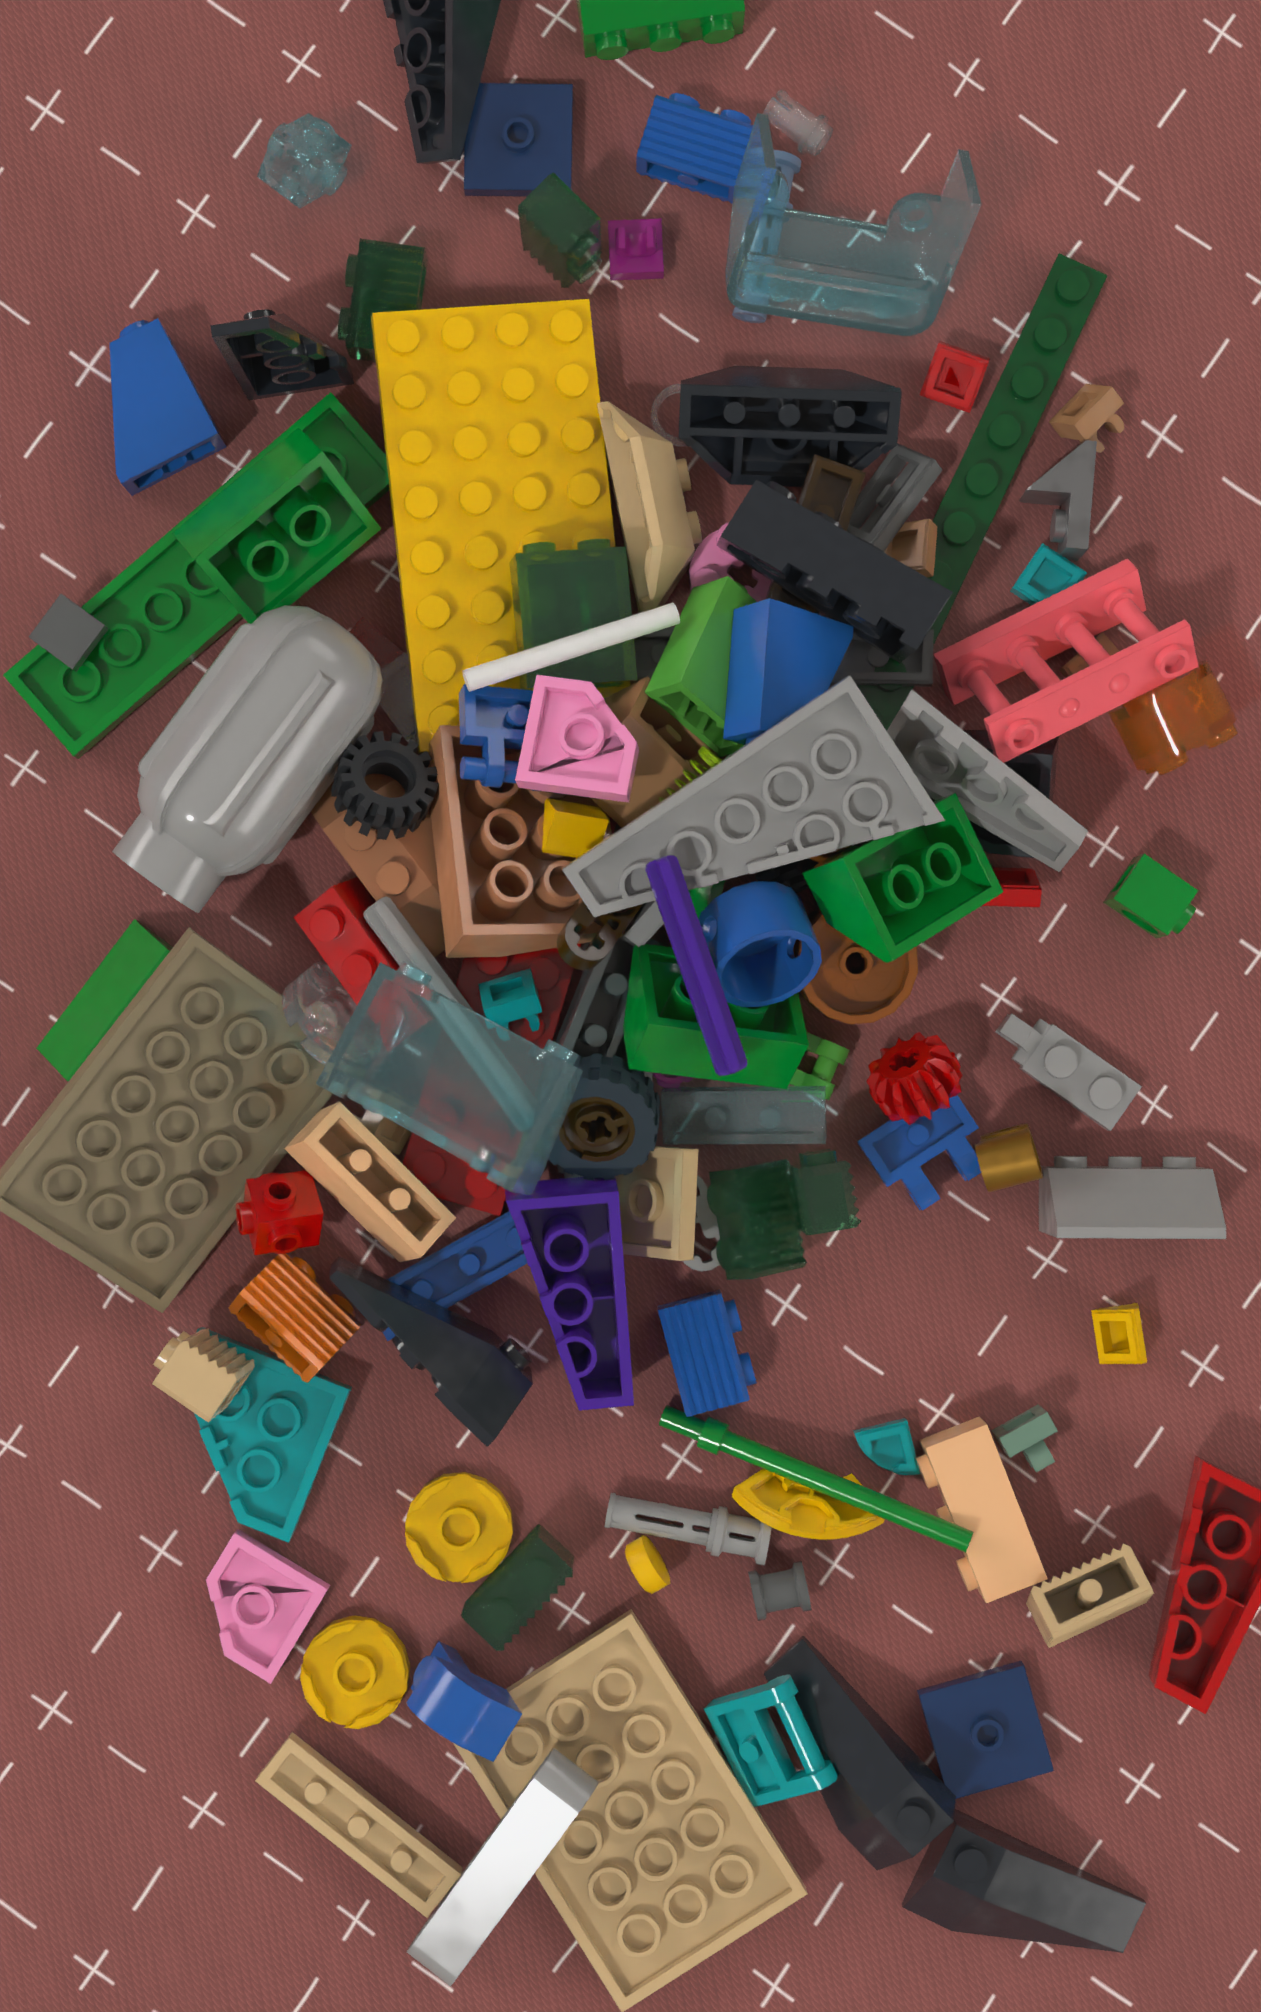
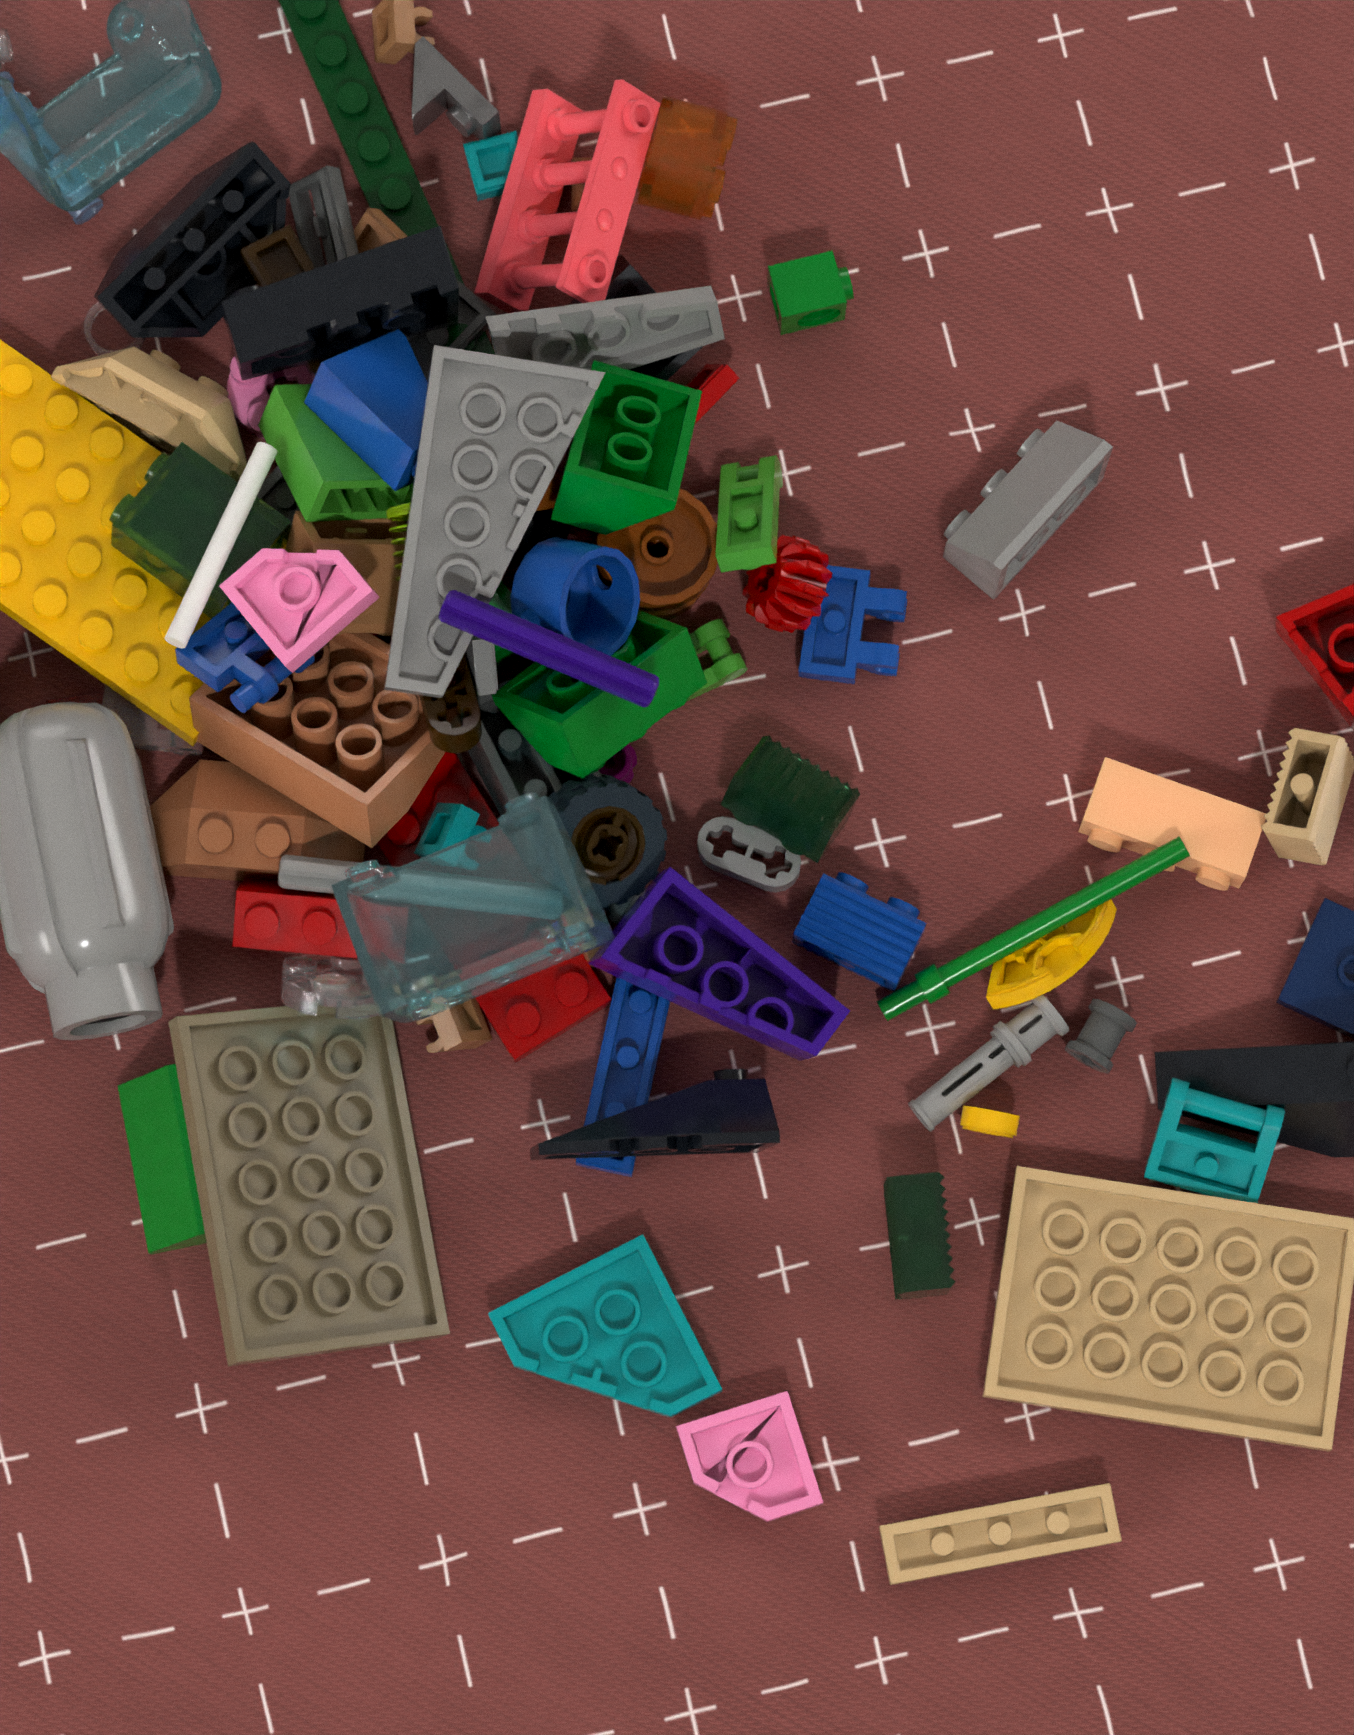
camera: 50 degrees left, 10 degrees down
tan brick [152,1328,255,1423] -> none
orange brick [228,1254,362,1383] -> none
red brick [236,1170,324,1255] -> none
light nougat brick [284,1102,456,1262] -> none
yellow tile [300,1616,410,1729] -> none
black tyre [331,731,438,840] -> none
yellow tile [405,1472,513,1583] -> none
blue brick [406,1641,522,1762] -> none
beam [406,1748,599,1986] -> none
yellow slope [542,798,609,858] -> none
tan plate [615,1146,698,1261] -> none
clear light blue tile [661,1086,827,1144] -> none
clear green brick [788,1148,861,1235] -> none
teal tile [853,1418,920,1475] -> none
red tile [919,341,990,413] -> none
pearl gold piece [975,1123,1043,1192] -> none
sand green tile [991,1404,1058,1472] -> none
light grey hinge [995,1014,1142,1131] -> none
yellow slope [1091,1303,1147,1364] -> none
none -> bright green plate [715,455,783,573]

